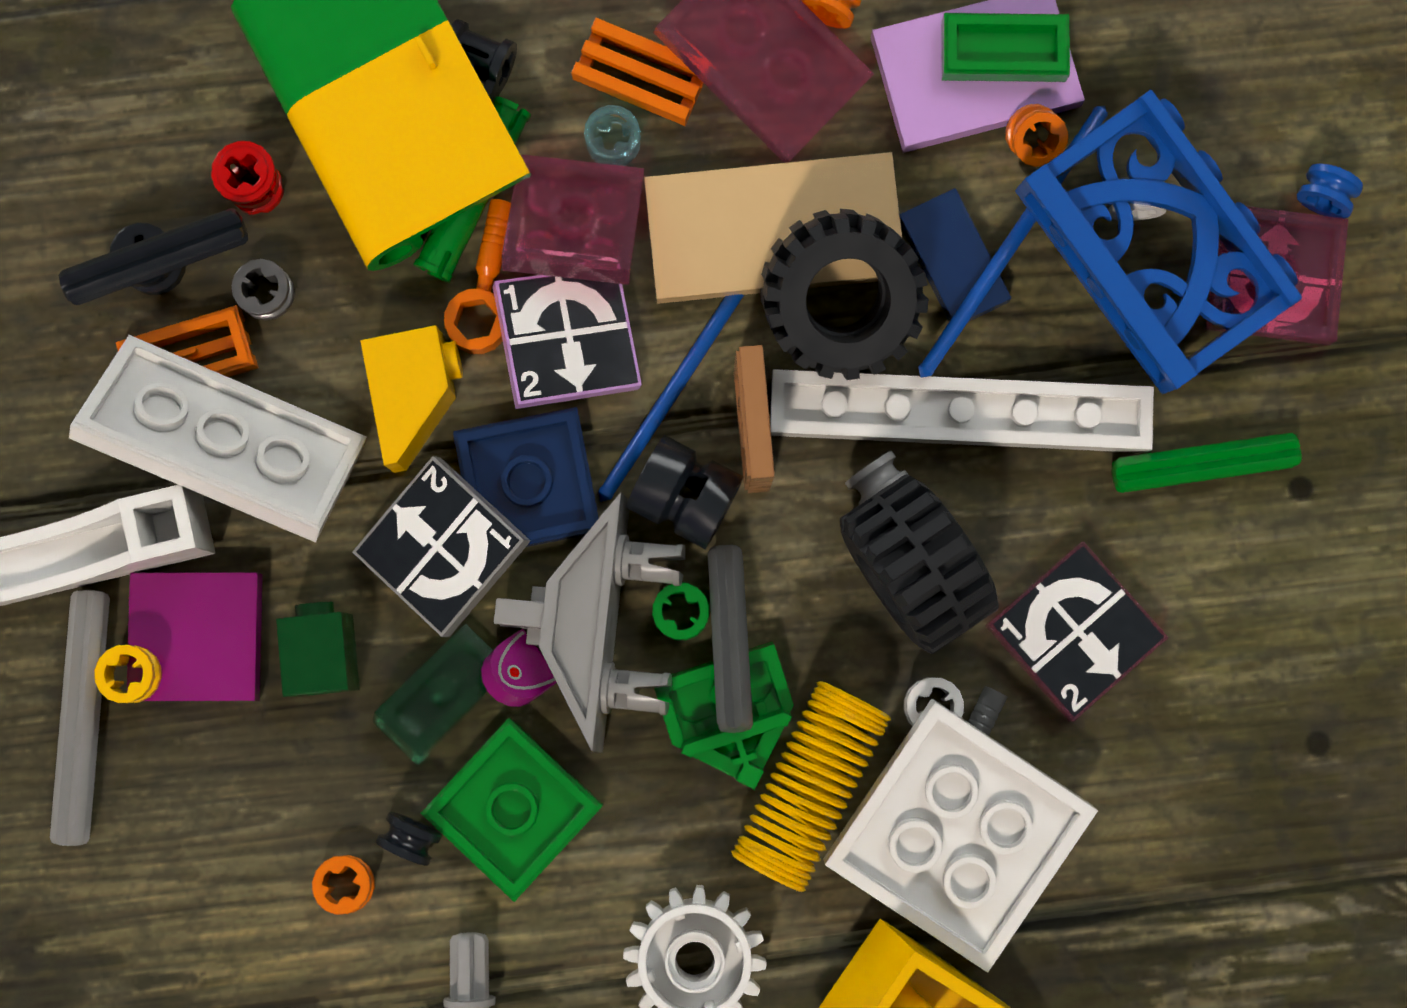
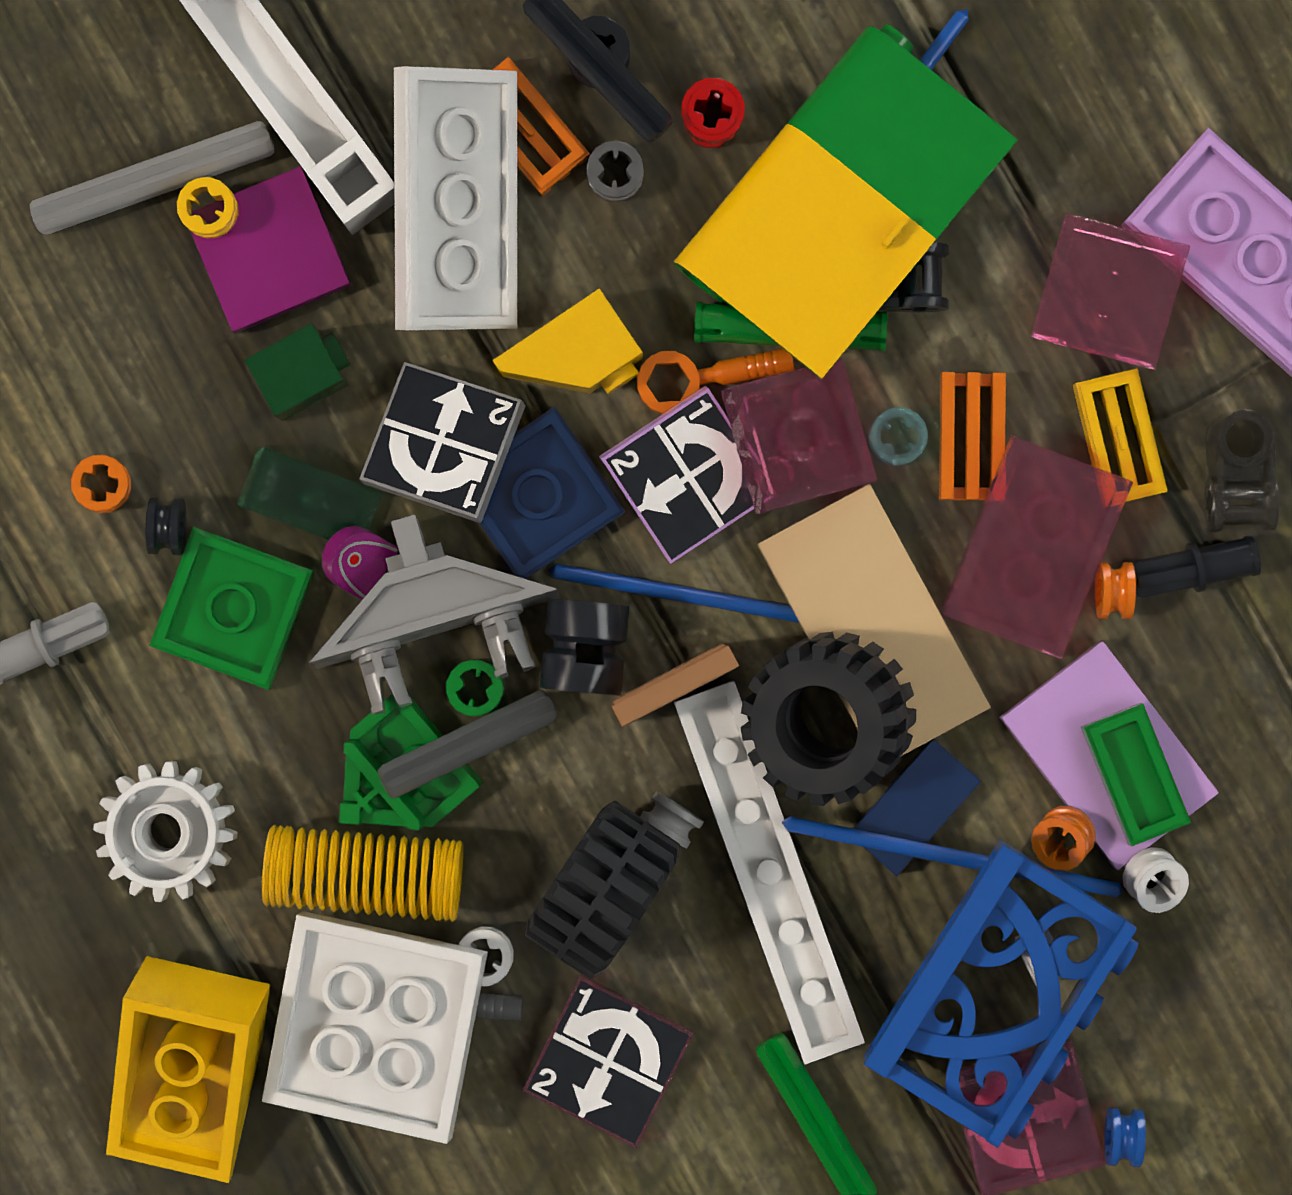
camera: 70 degrees right, 5 degrees up
none -> white bush [1123,847,1189,913]

